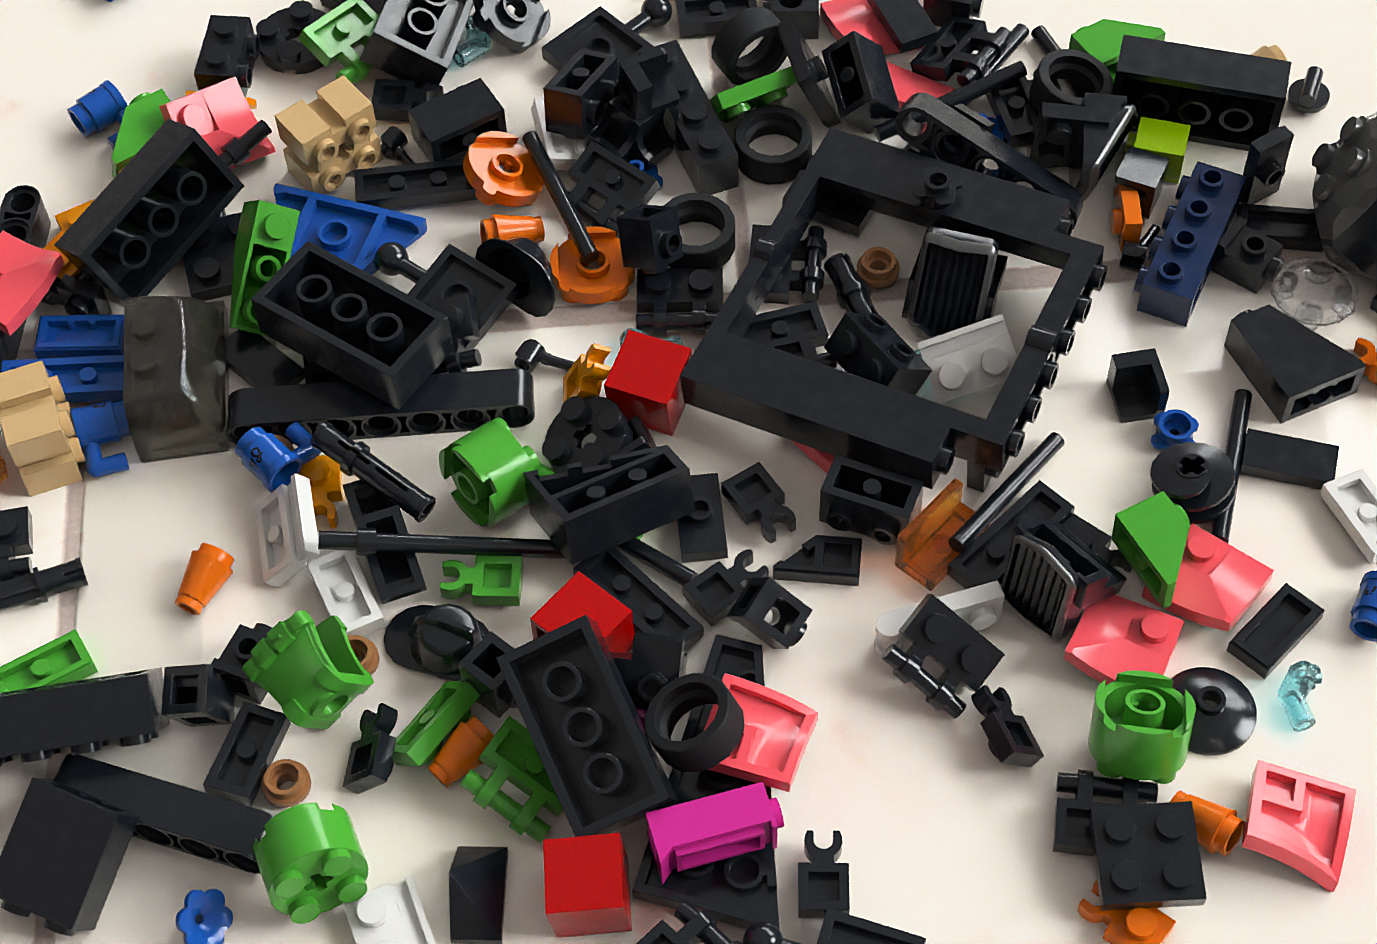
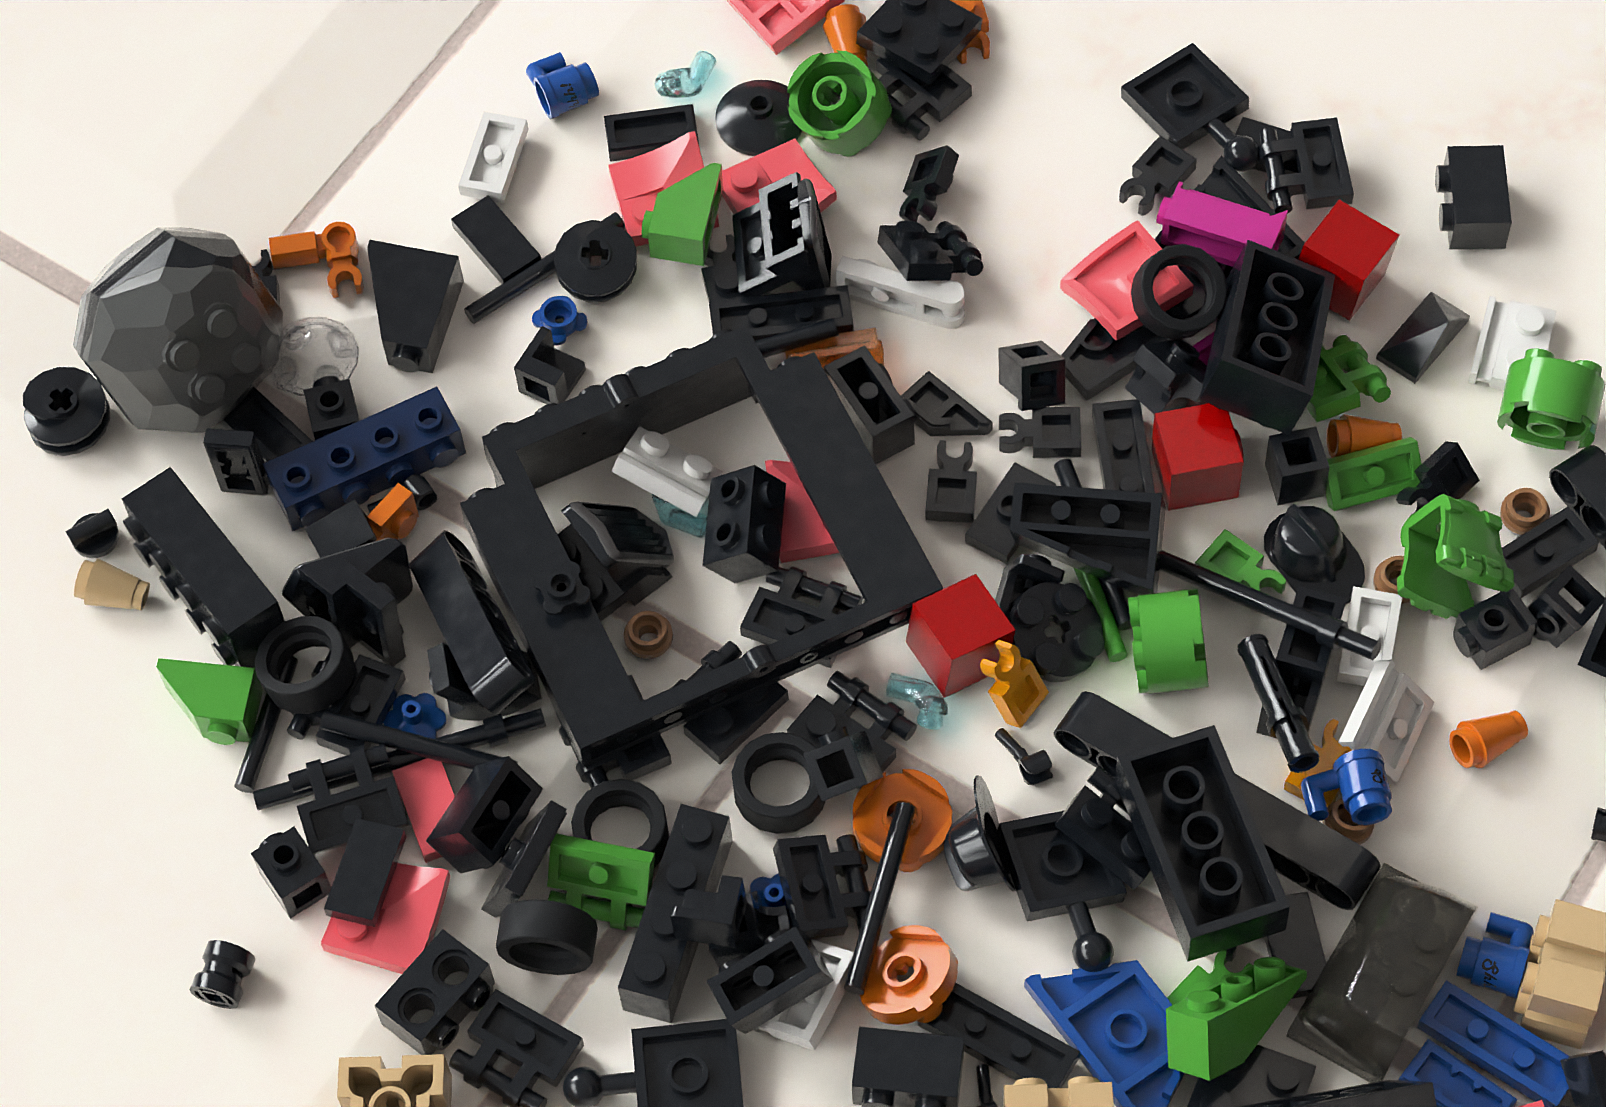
camera: 140 degrees left, 5 degrees up
orange cone [480,214,545,243] -> none
black pin [824,253,878,314] -> none
lime brick [1124,117,1191,184] -> none

